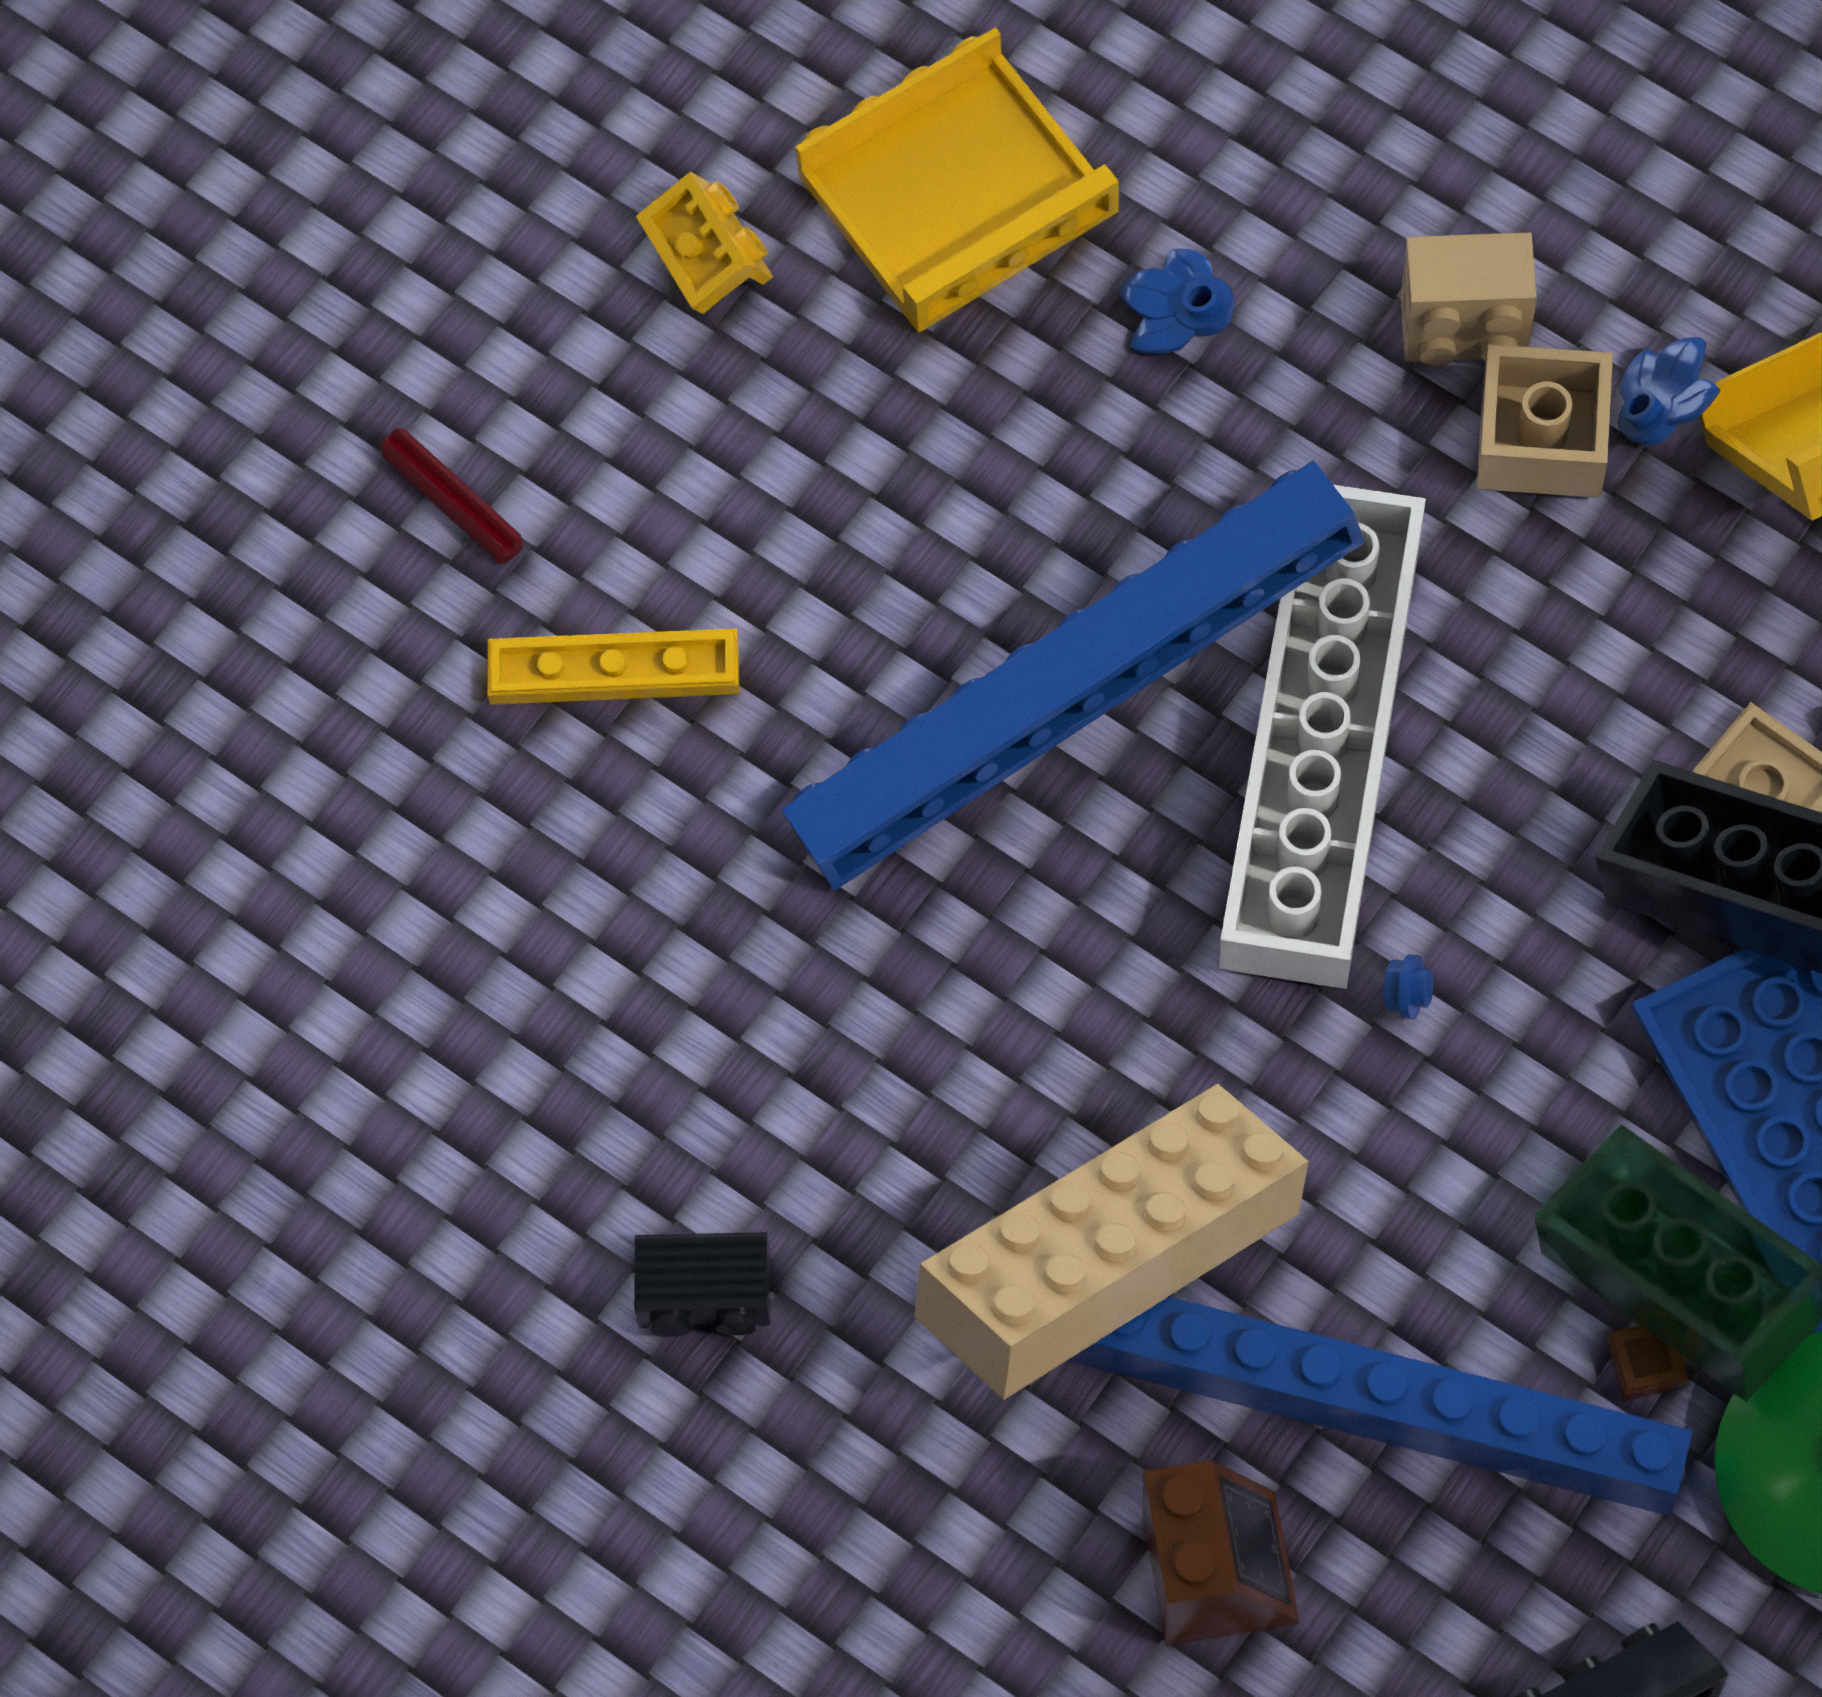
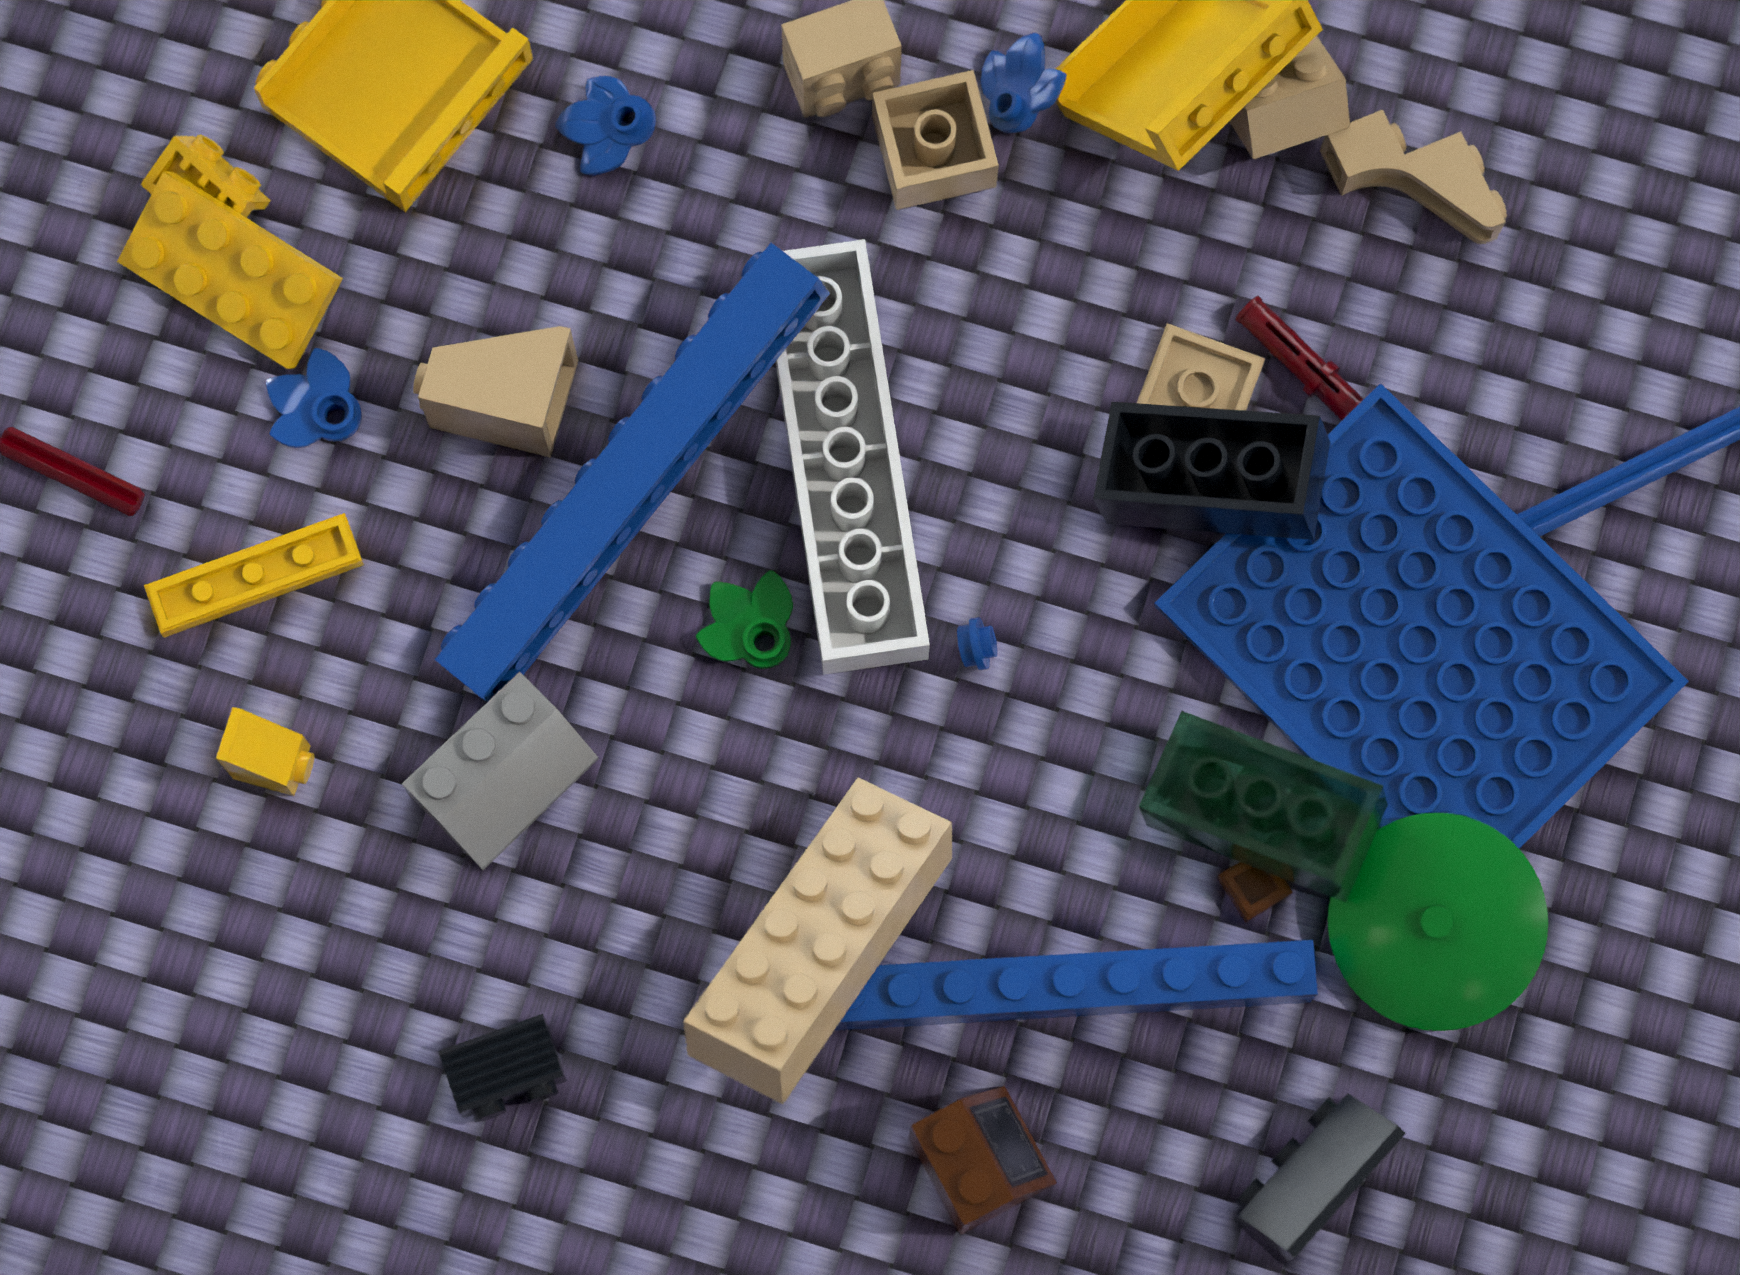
camera: 25 degrees left, 10 degrees up
none -> yellow plate [117,171,343,369]
none -> yellow slope [216,707,314,796]
none -> blue plate [266,348,362,448]
none -> light grey slope [402,672,599,870]
none -> tan slope [413,326,578,458]
none -> green plate [696,570,793,669]

